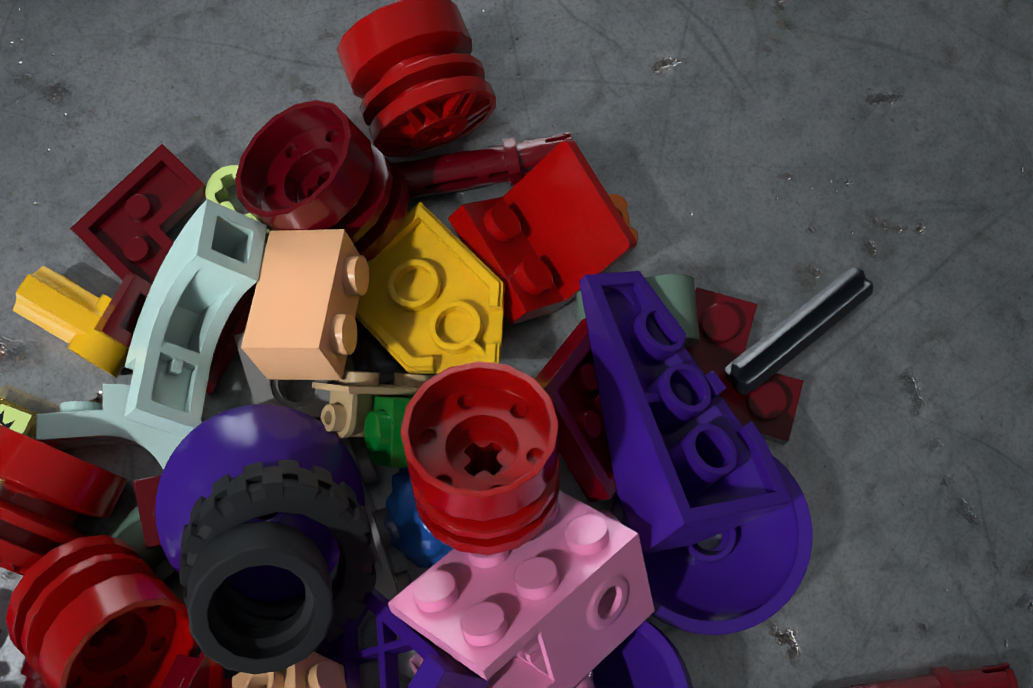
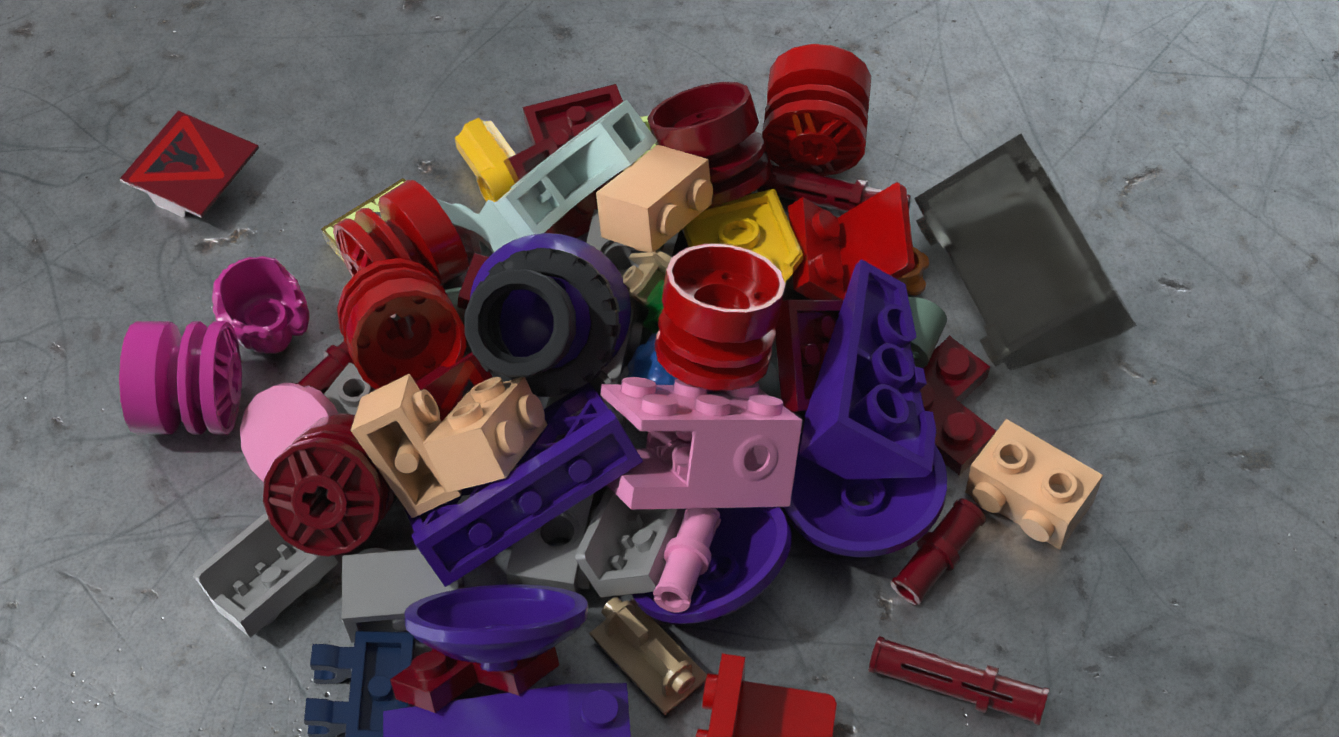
camera: 30 degrees right, 20 degrees down
black axle [724,267,874,395] -> none
none -> dark red pin [891,498,986,605]
none -> clear smoke windscreen [914,134,1137,371]
none -> light nougat brick [965,419,1103,549]

